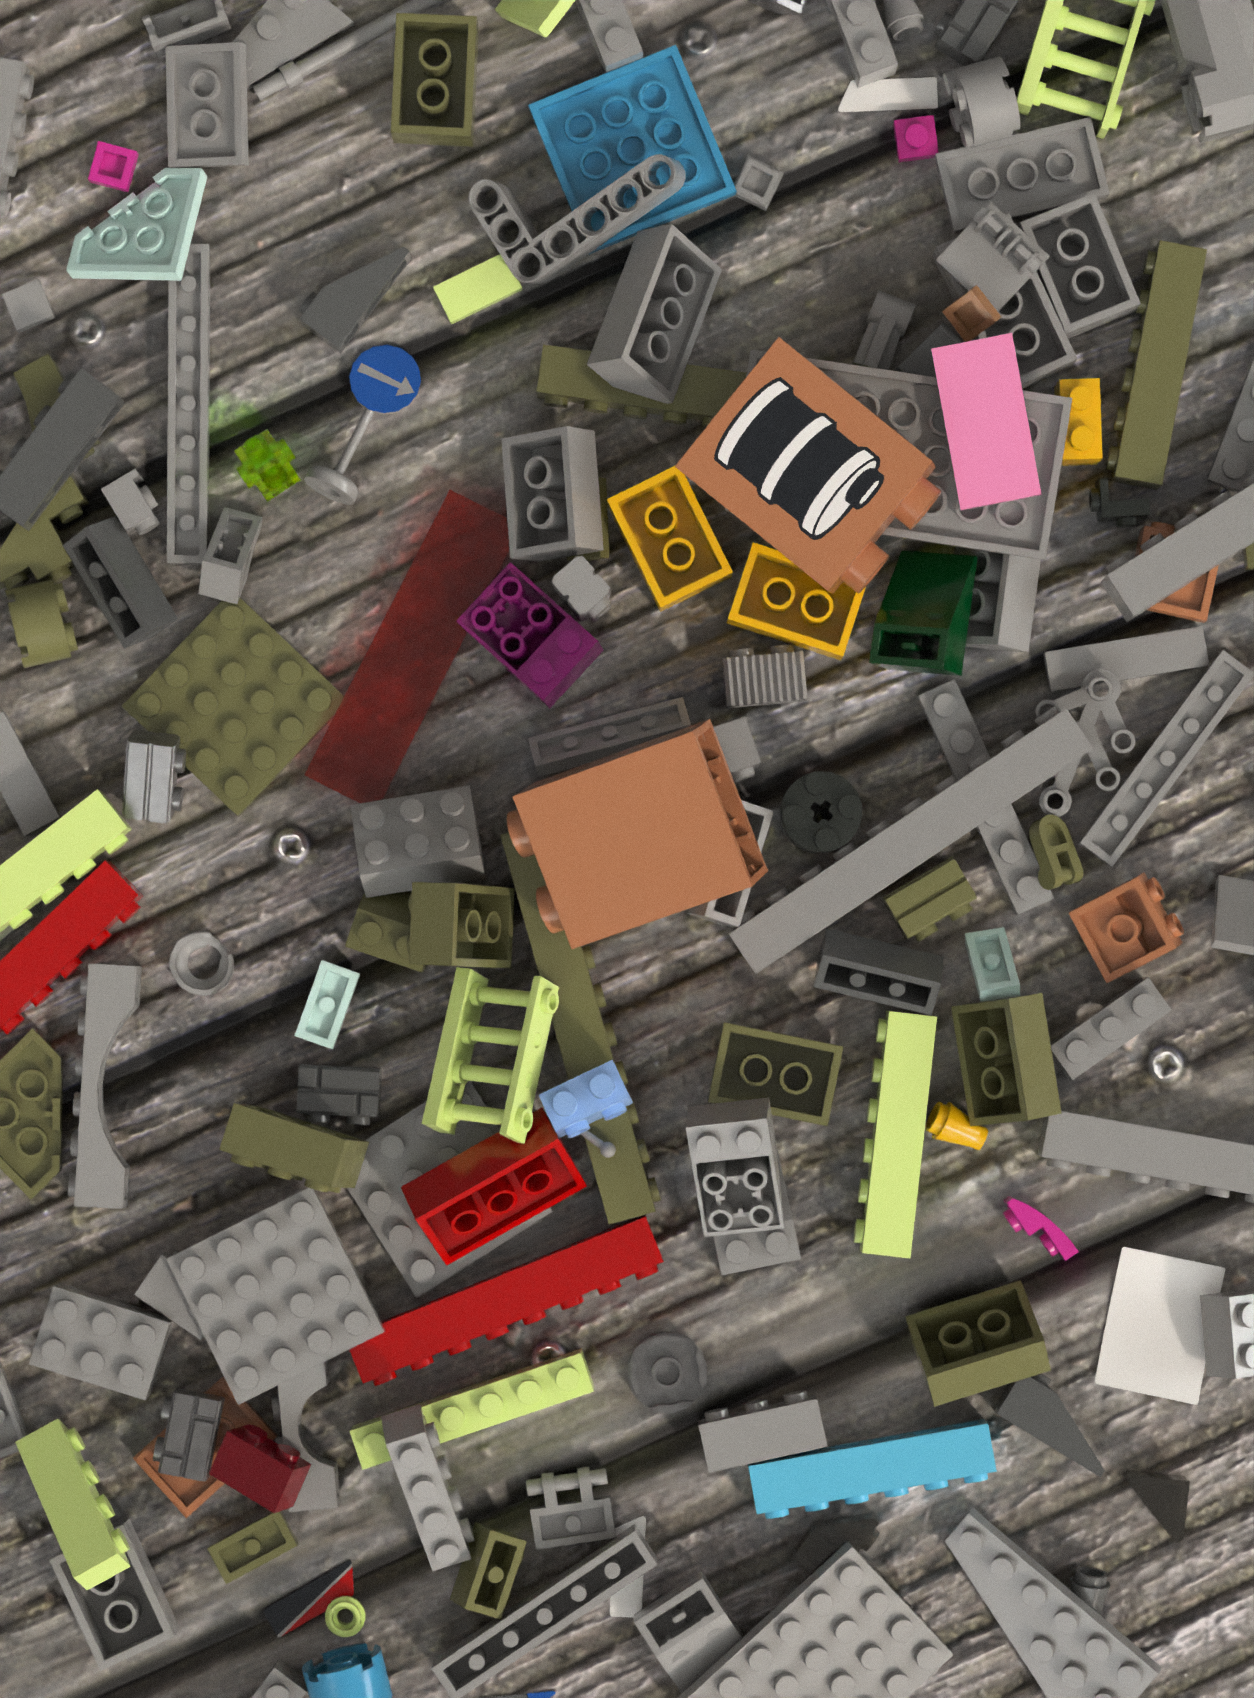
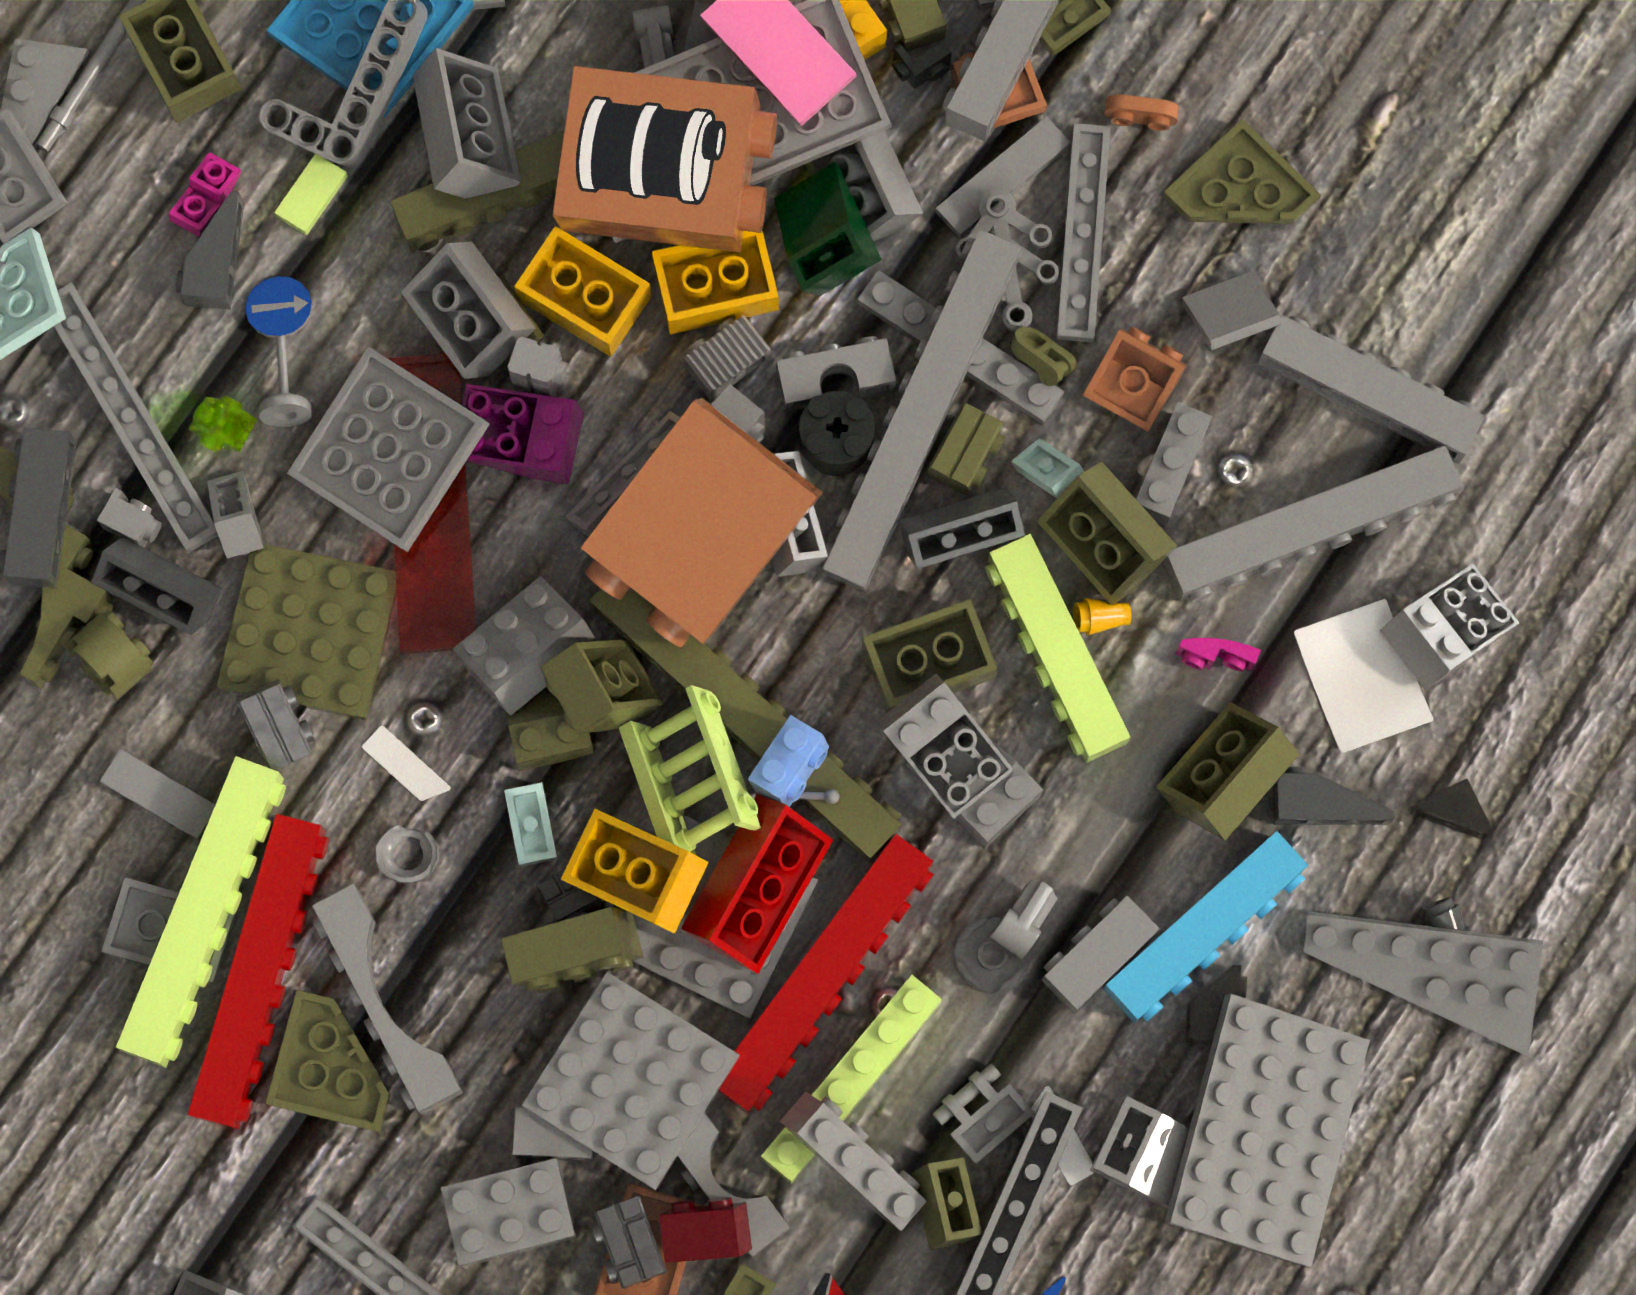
camera: 35 degrees left, 10 degrees down
none -> dark pink slope [169,152,241,238]
none -> light grey plate [287,346,490,552]
none -> white sticker [362,726,451,801]
none -> yellow brick [561,809,708,934]
none -> light grey arch [776,336,896,413]
none -> light grey piece [989,880,1058,959]

